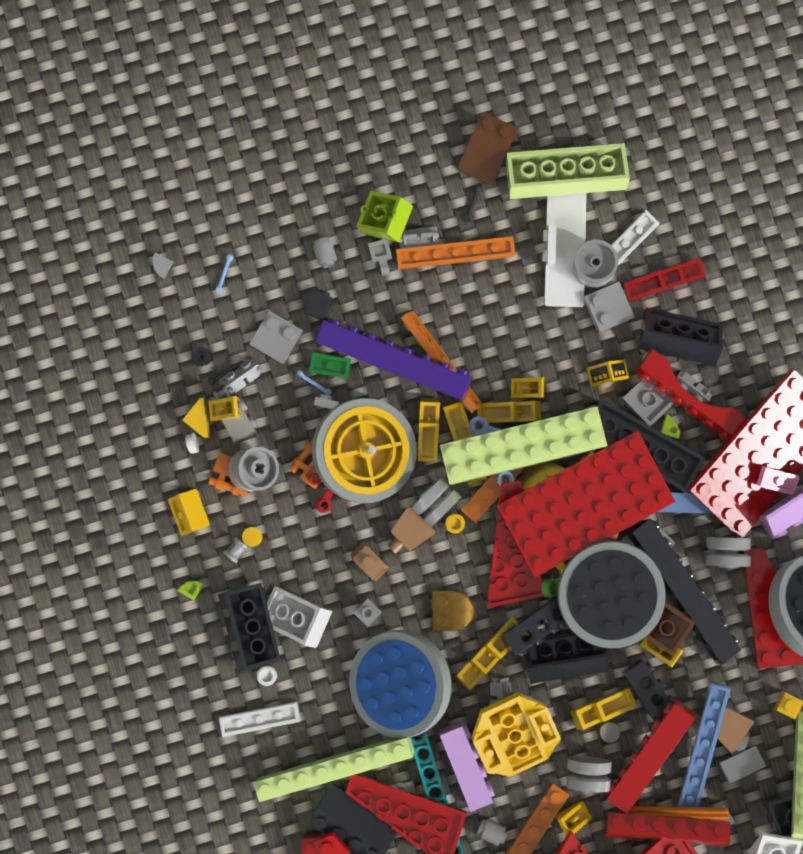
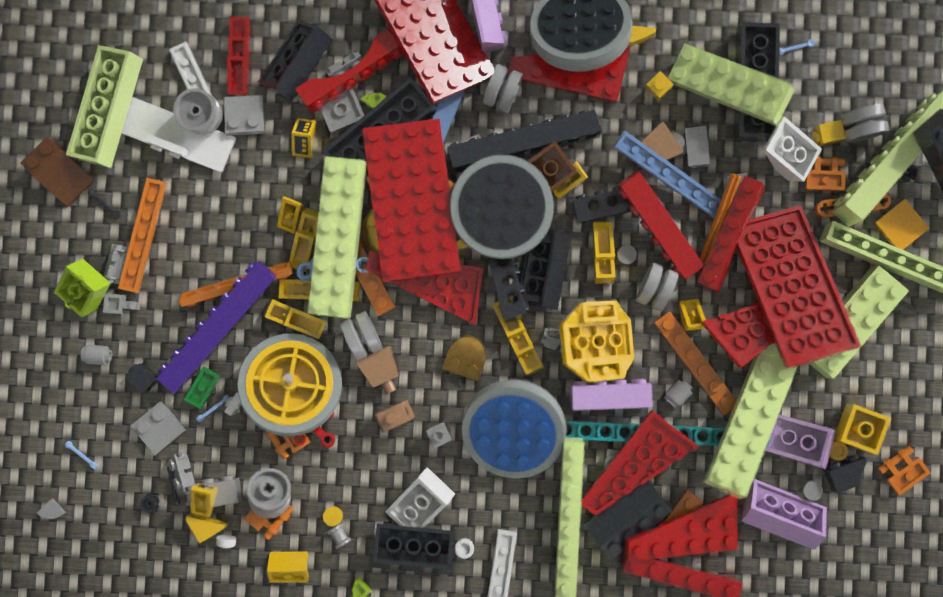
camera: 65 degrees left, 0 degrees up
yellow tile [445,514,465,534] -> none
bright green tile [542,578,558,598] -> none
bright pink plate [756,466,800,495] -> none

